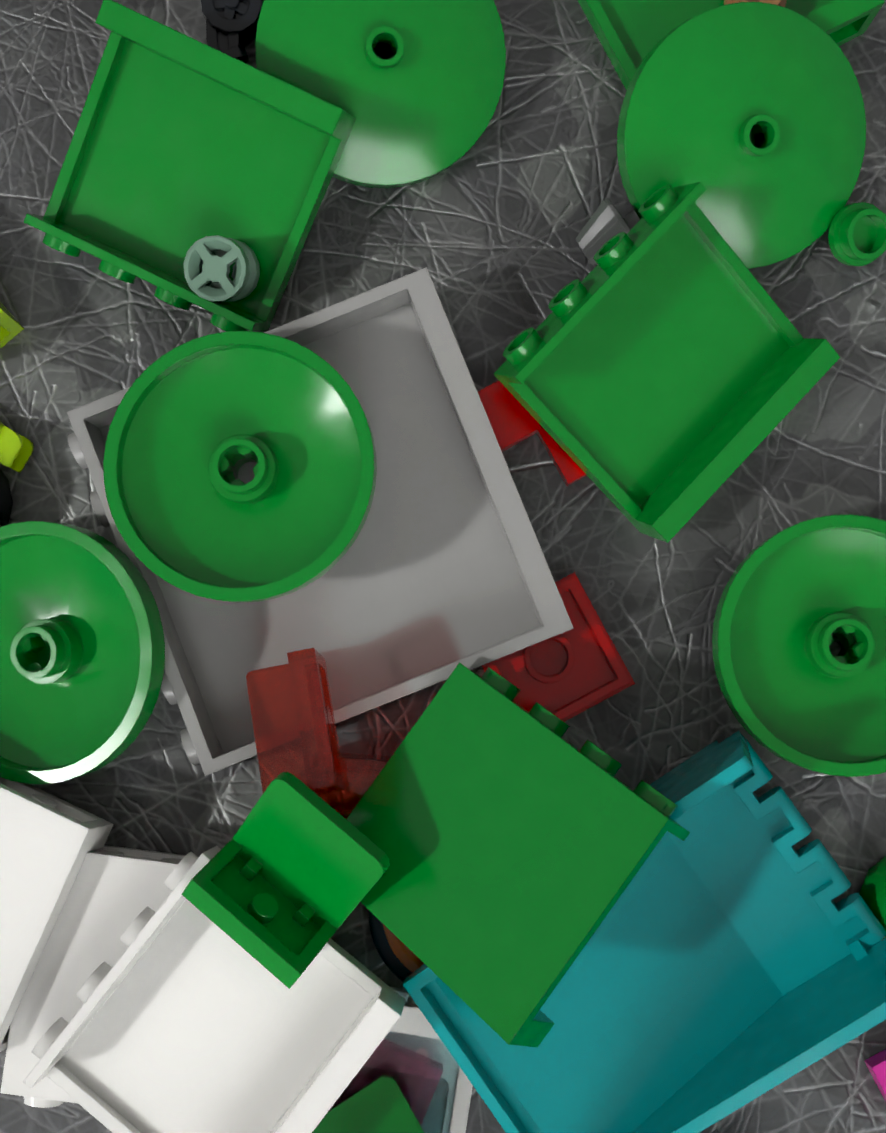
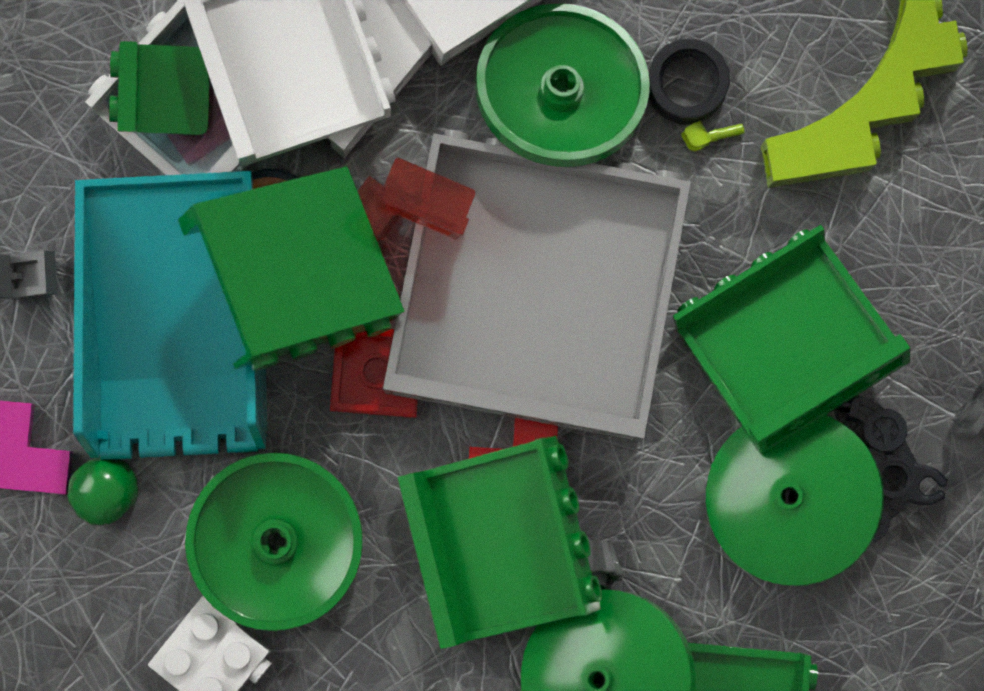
camera: 125 degrees right, 0 degrees up
green dish [103,331,377,603] -> none
green bracket [181,772,390,989] -> none
sand green wheel [183,235,260,302] -> none

